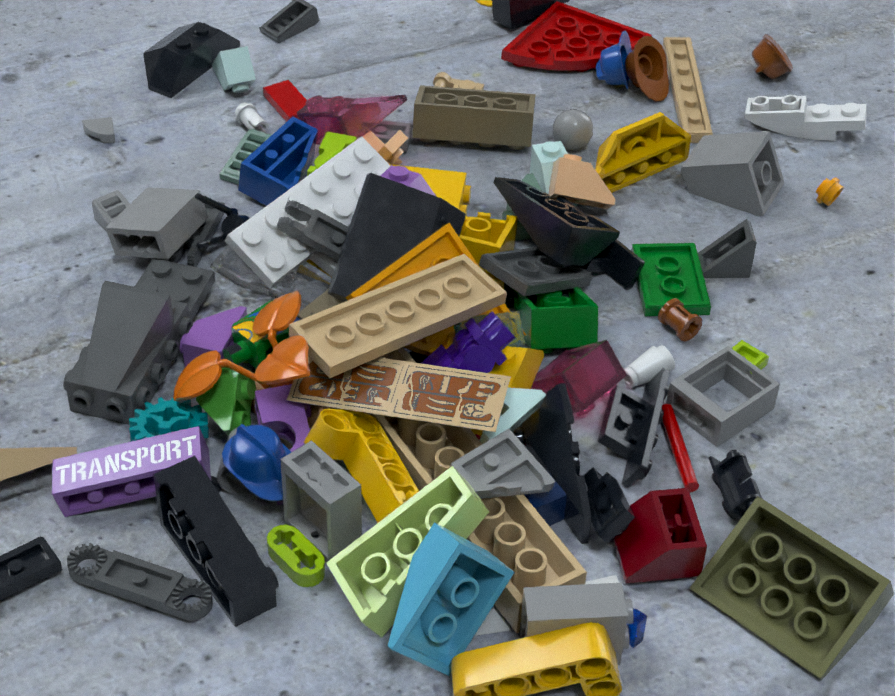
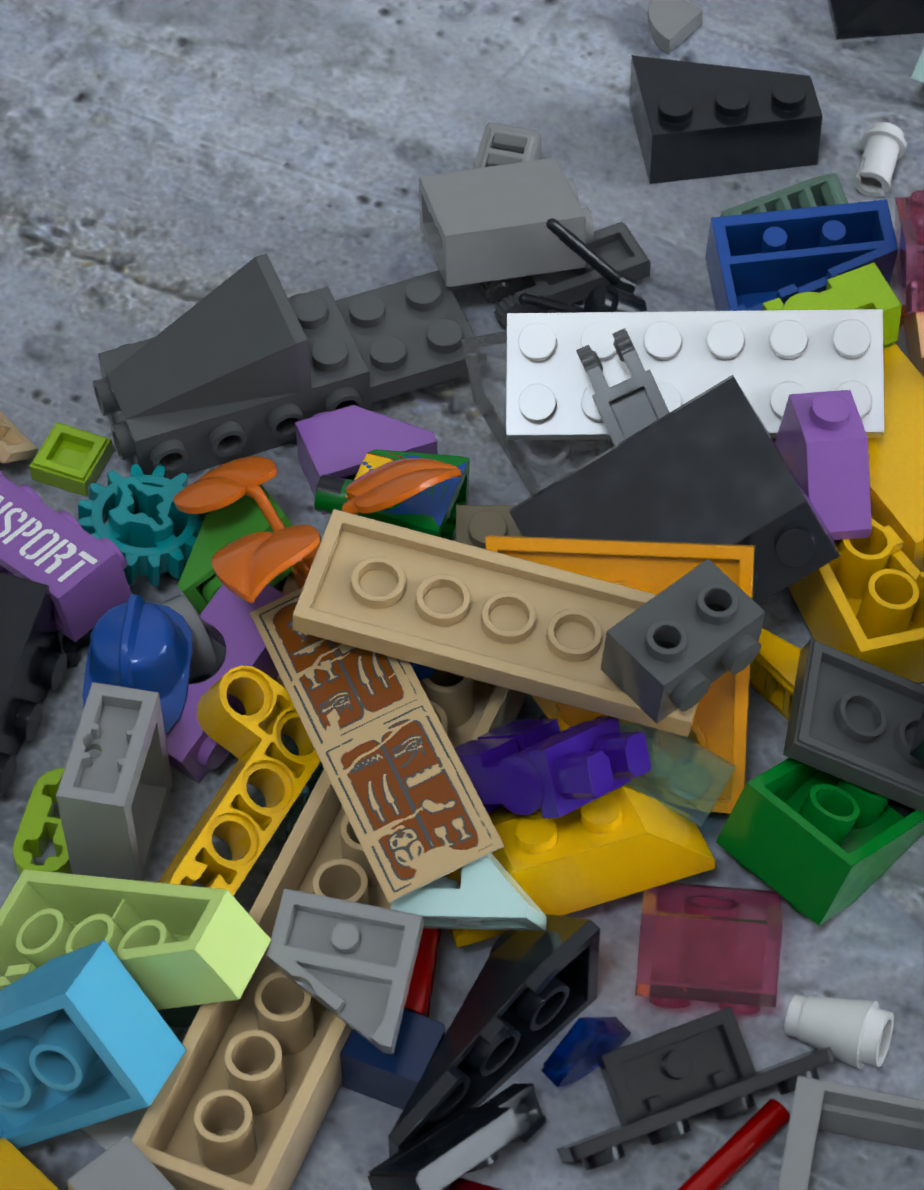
camera: 55 degrees right, 10 degrees up
none -> lime tile [29,422,113,497]
none -> clear blue tile [541,1017,631,1087]
none -> dark grey brick [600,559,765,724]
none -> black wedge [629,55,823,184]

